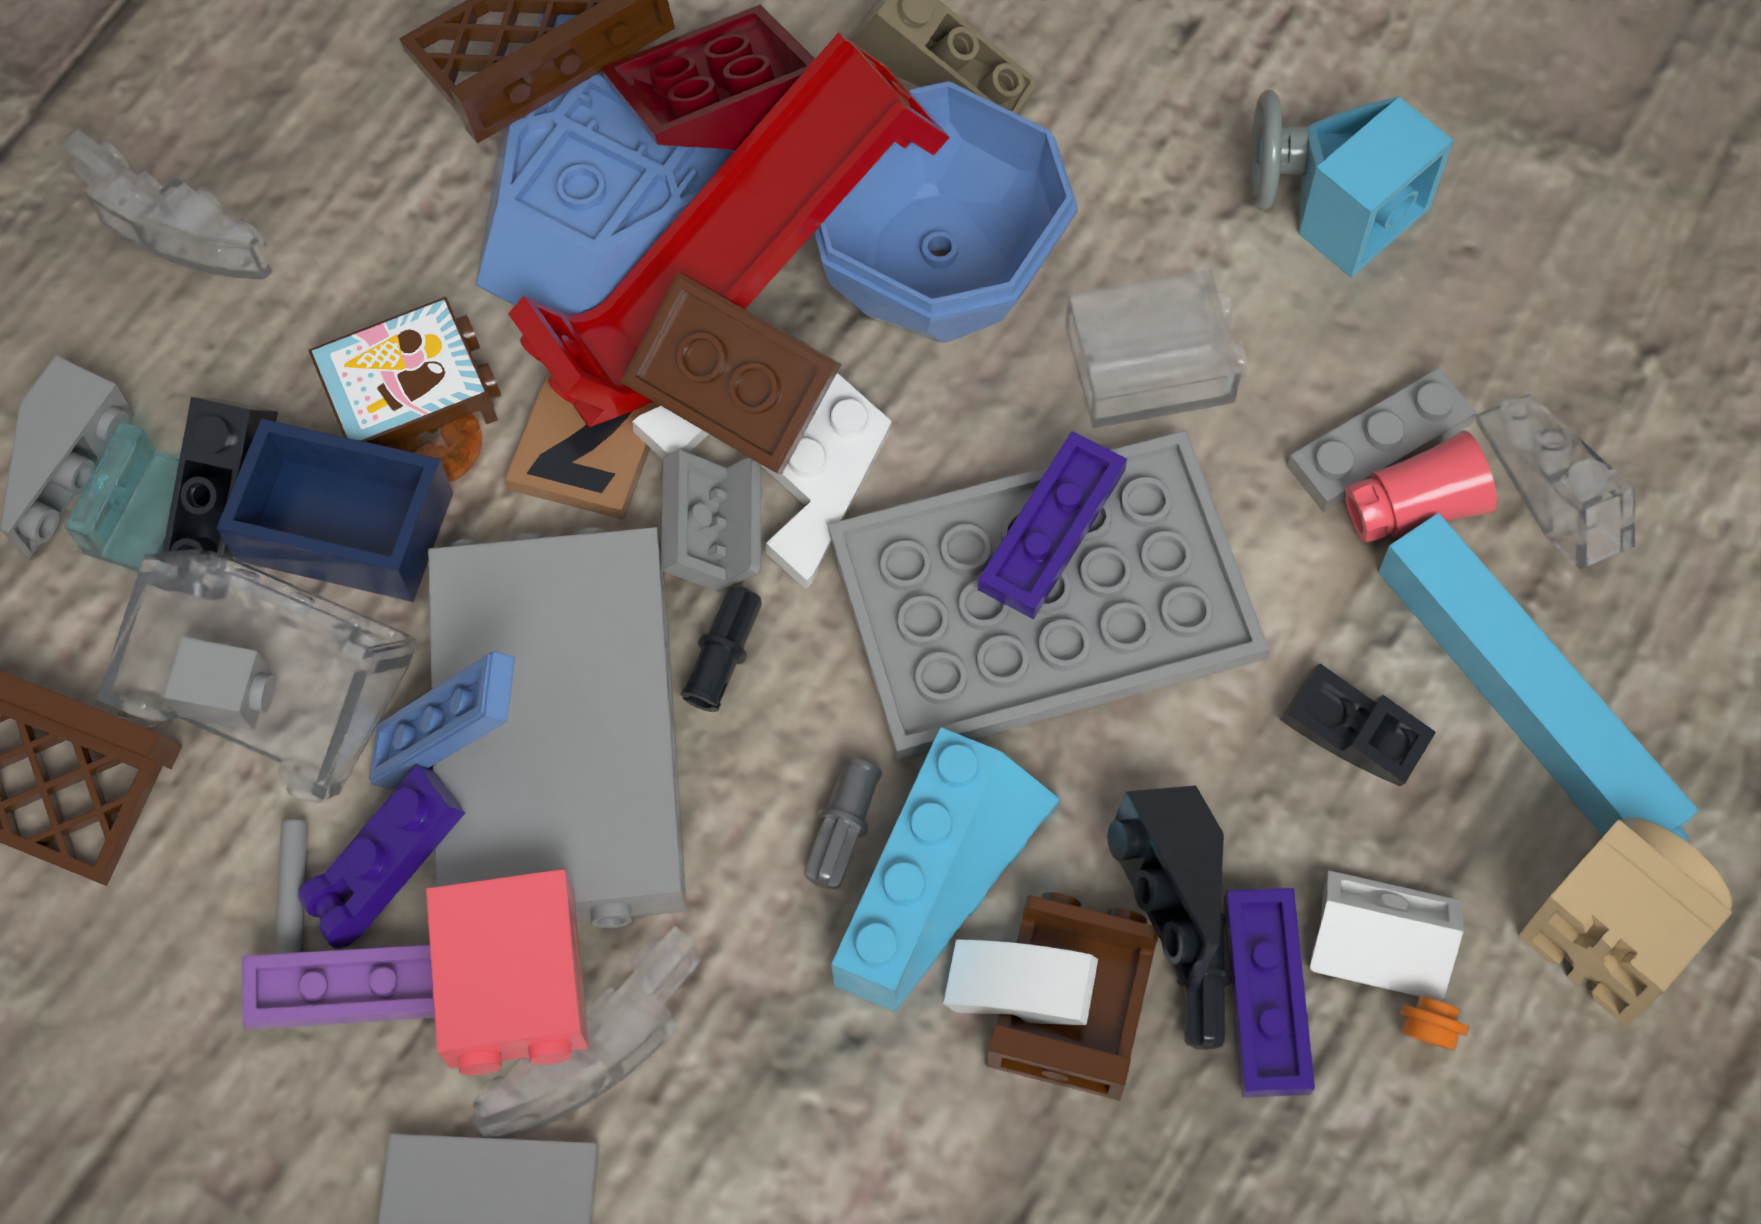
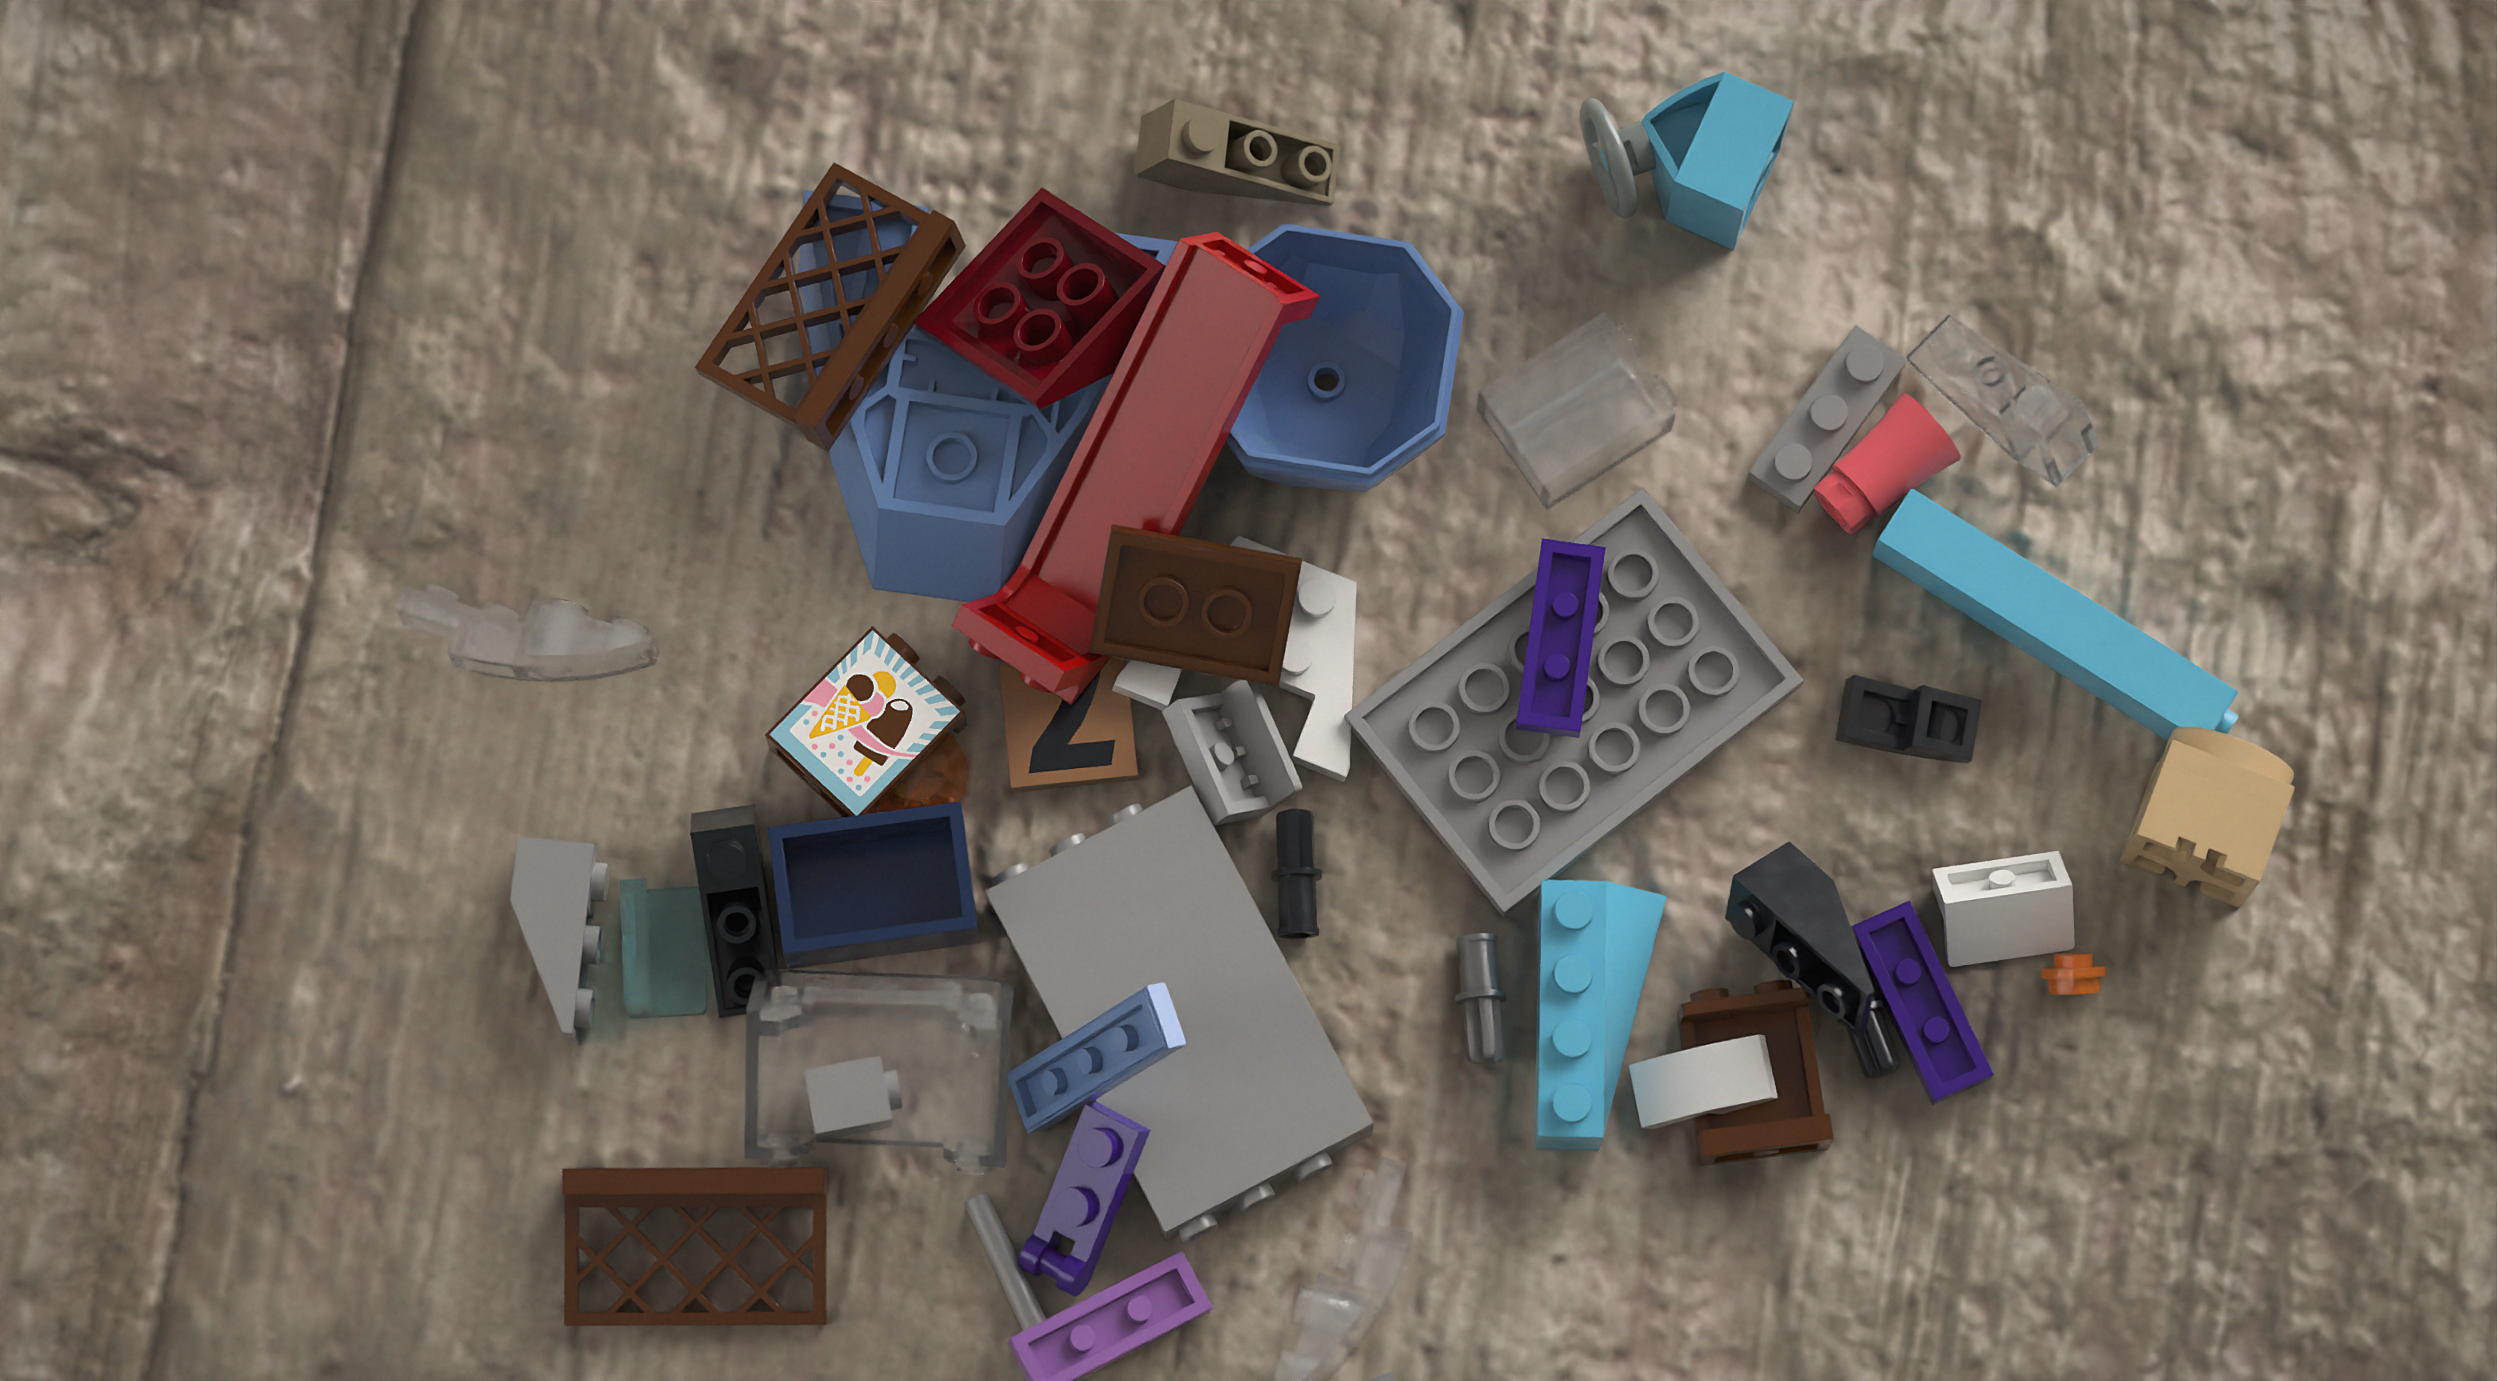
camera: 25 degrees left, 10 degrees up
coral brick [426,869,589,1075] -> none

